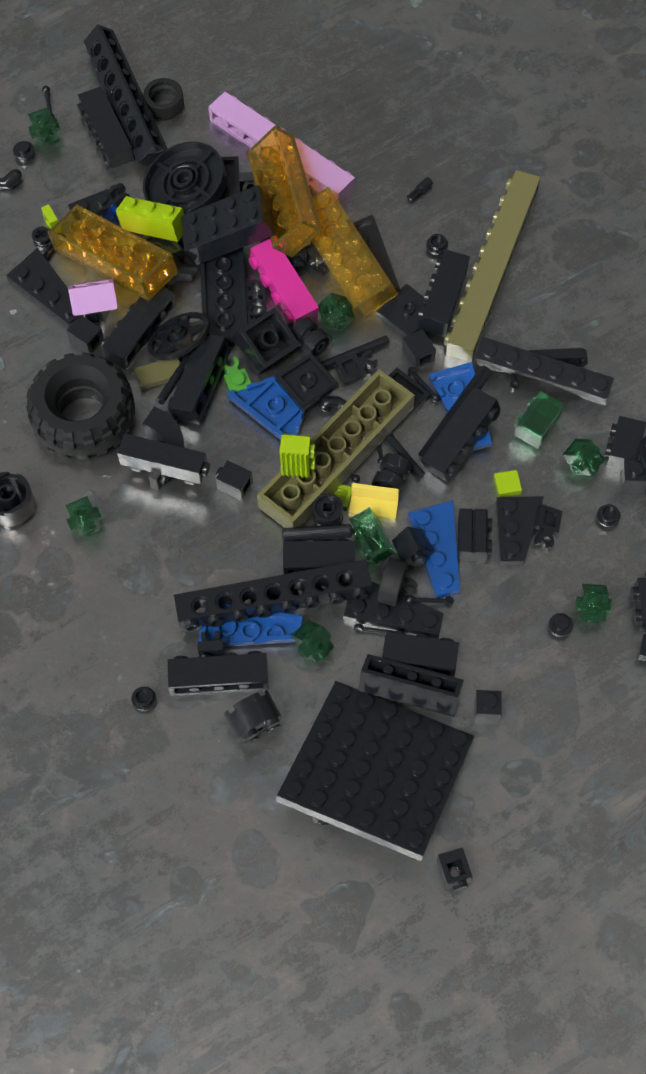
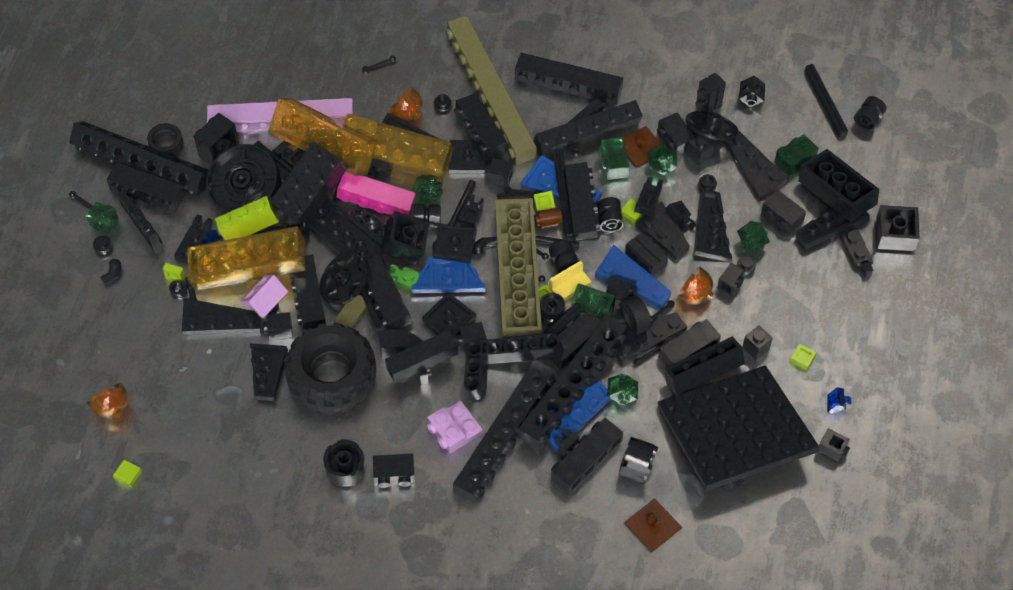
camera: 45 degrees left, 5 degrees down
clear green brick [65,496,102,538] -> none
black plate [131,687,156,711] -> none
lime brick [280,434,316,478] -> none
black pin [407,177,433,201] -> none
none -> black wing [117,191,163,256]
none -> black brick [193,113,240,165]
none -> black wing [250,343,288,401]
none -> black hinge [362,55,396,74]
none -> black brick [373,453,415,488]
none -> clear orange cylinder [388,87,423,122]
none -> black plate [422,292,477,336]
none -> lavender plate [426,400,483,454]
none -> black brick [453,359,557,503]
none -> black beam [464,333,564,400]
none -> black brick [515,52,624,105]
none -> lime tile [534,190,556,211]
none -> reddish brown brick [534,208,562,229]
none -> black wheel [597,197,624,232]
none -> reddish brown piece [616,126,666,168]
none -> reddish brown piece [624,498,682,553]
none -> black hinge [634,176,664,217]
none -> clear orange cylinder [677,267,714,305]
none -> black wing [694,189,732,262]
none -> black brick [717,263,745,297]
none -> lime tile [790,343,817,370]
none -> clear blue tile [827,387,852,414]

